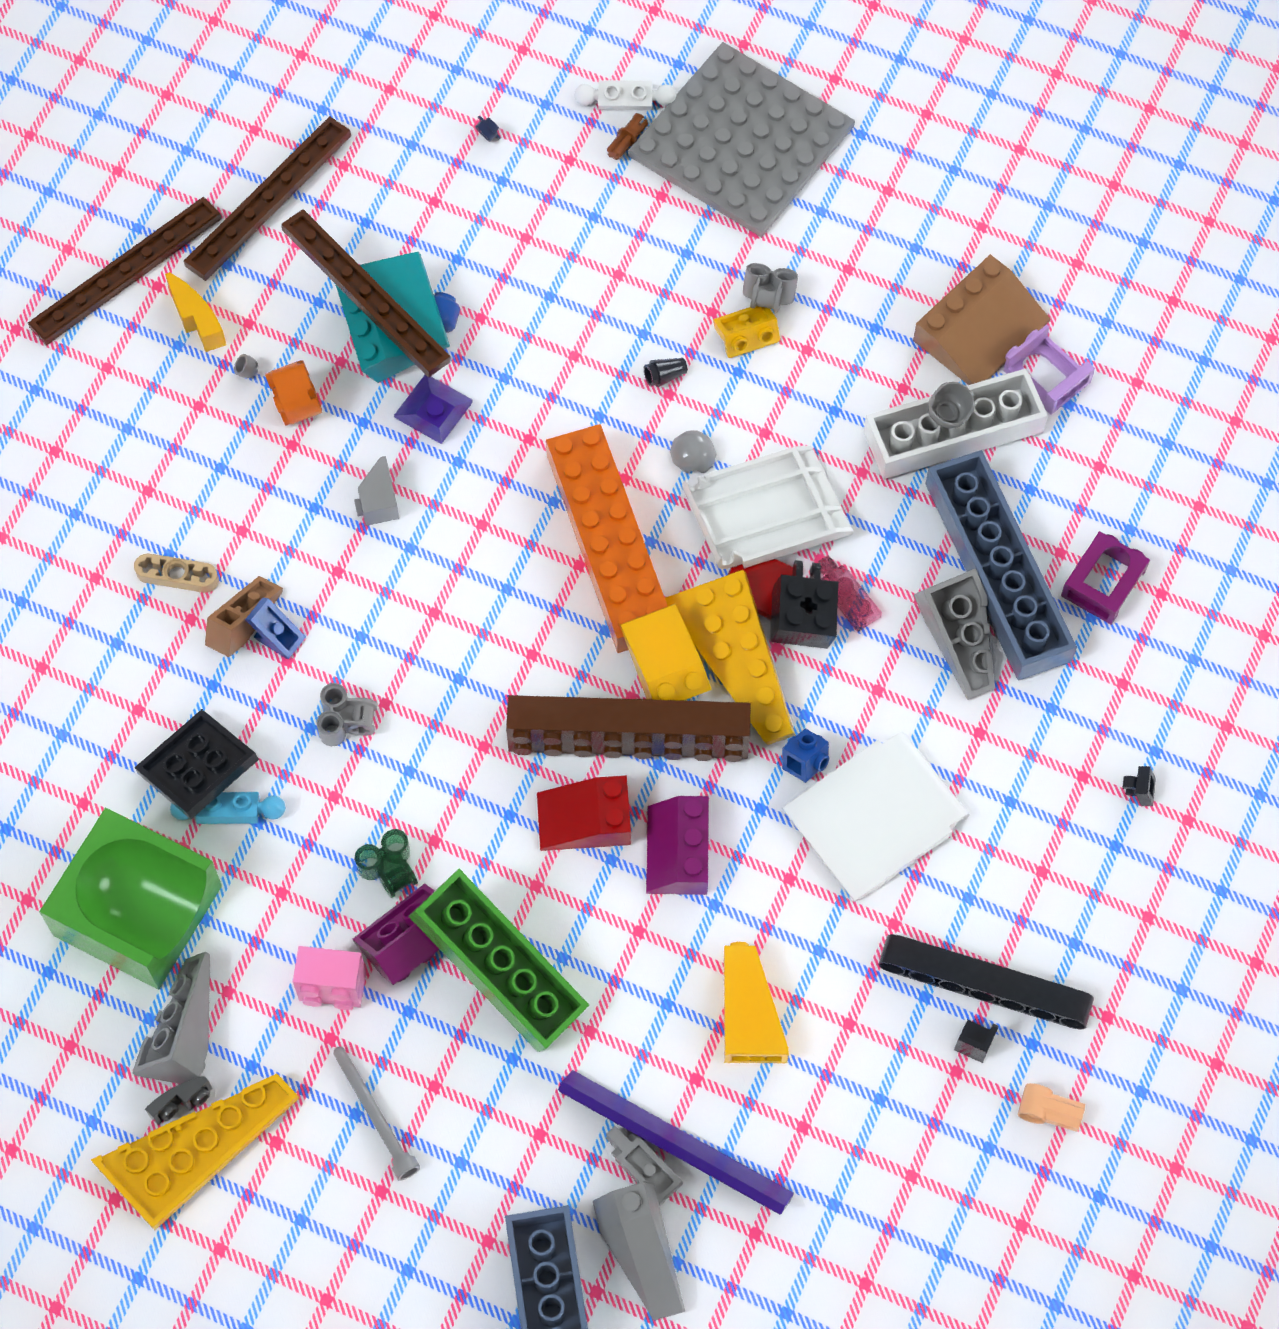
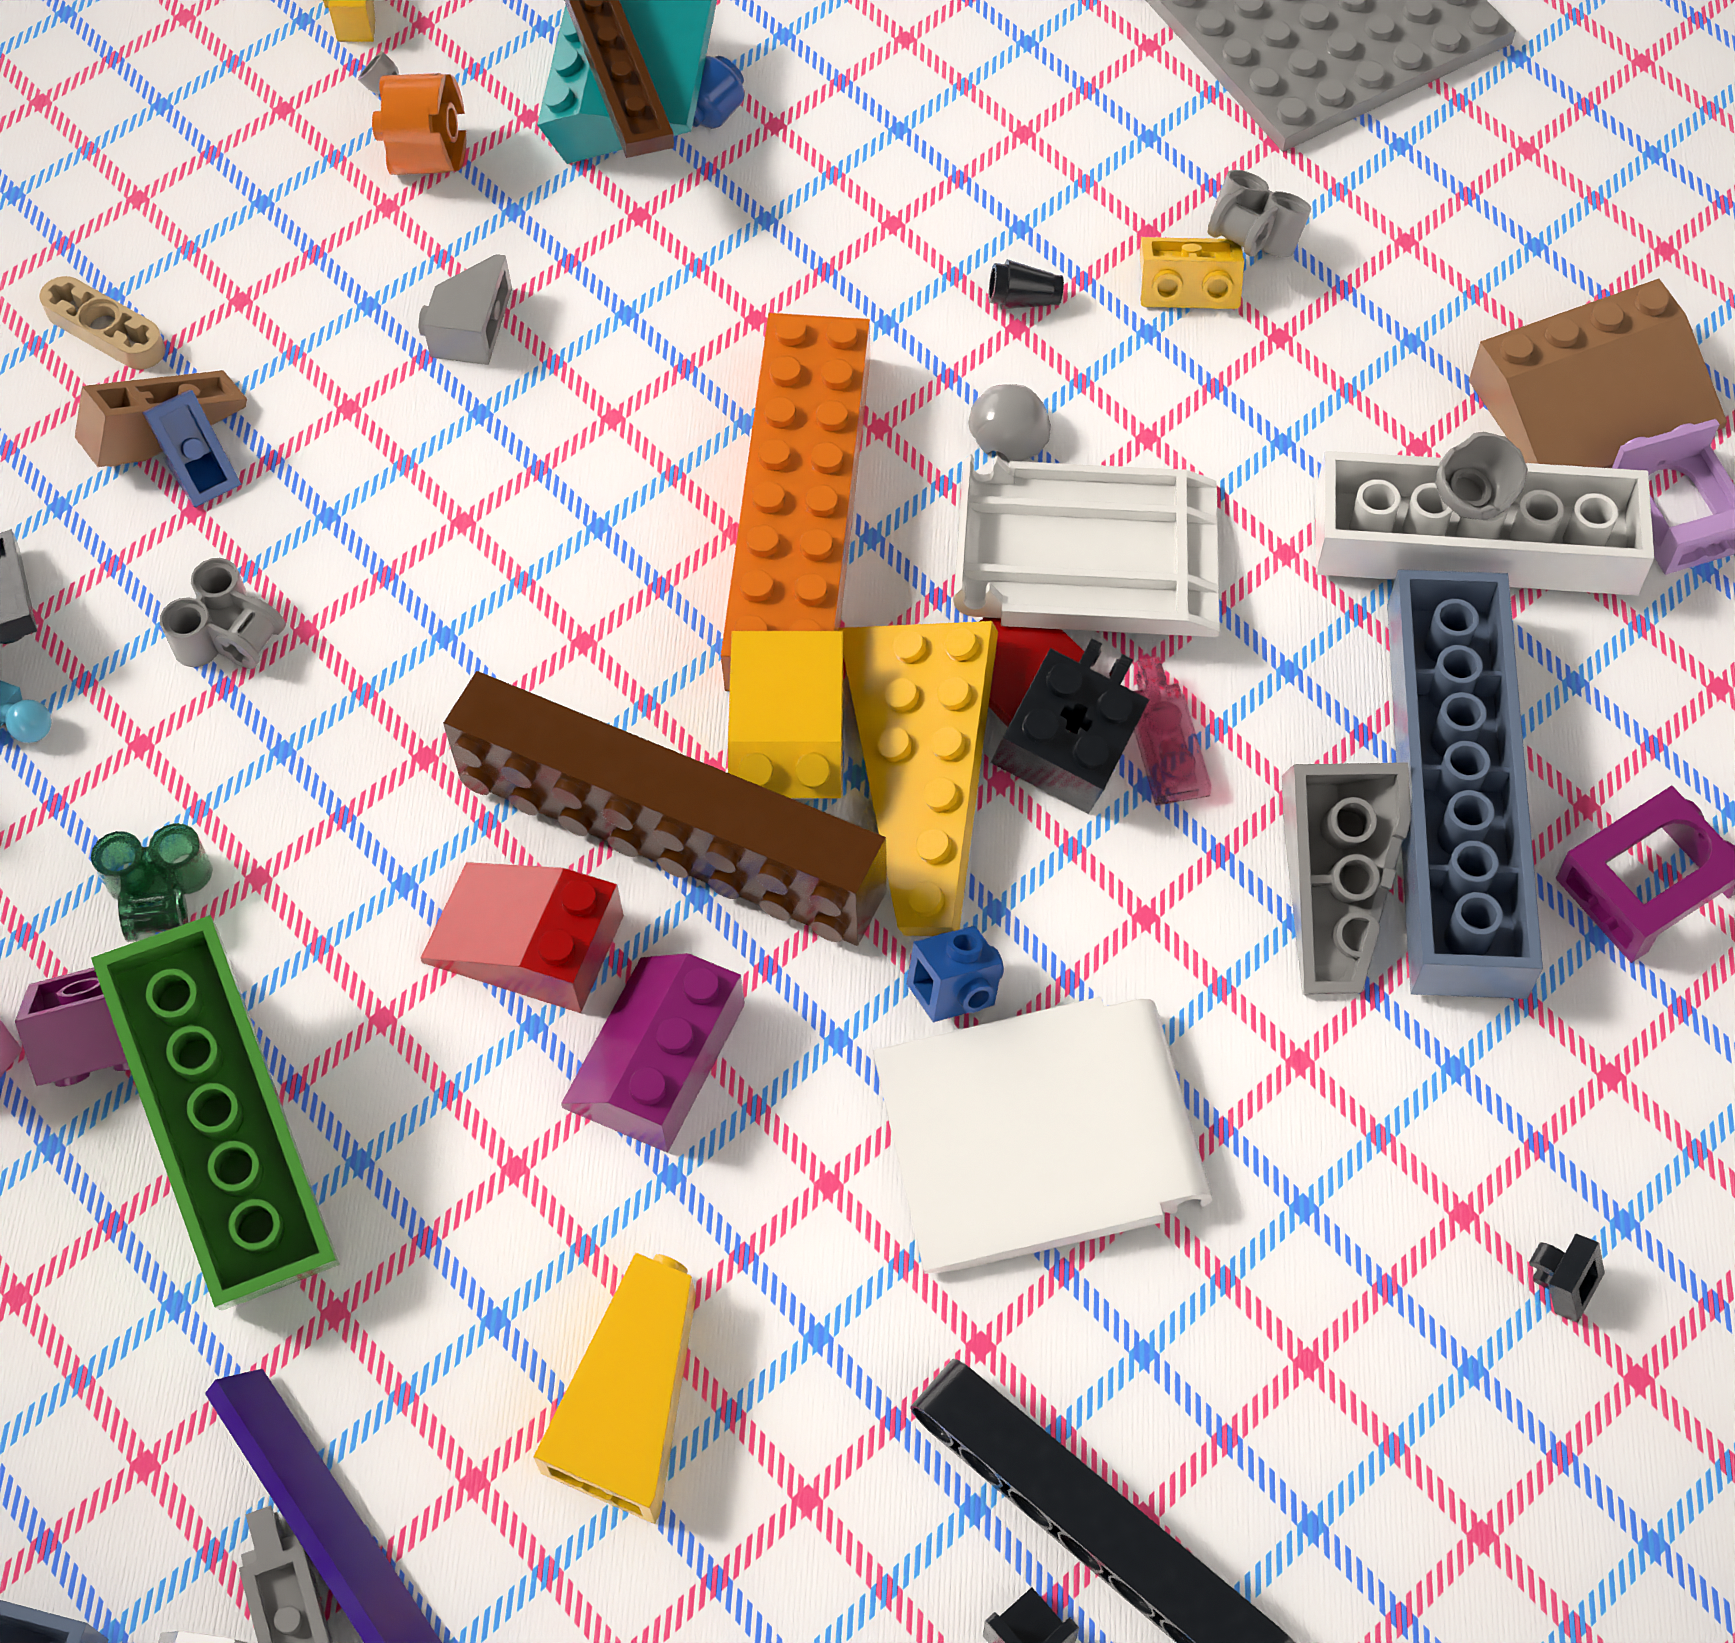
camera: 25 degrees right, 5 degrees down
dark purple slope [394,375,473,444] -> none

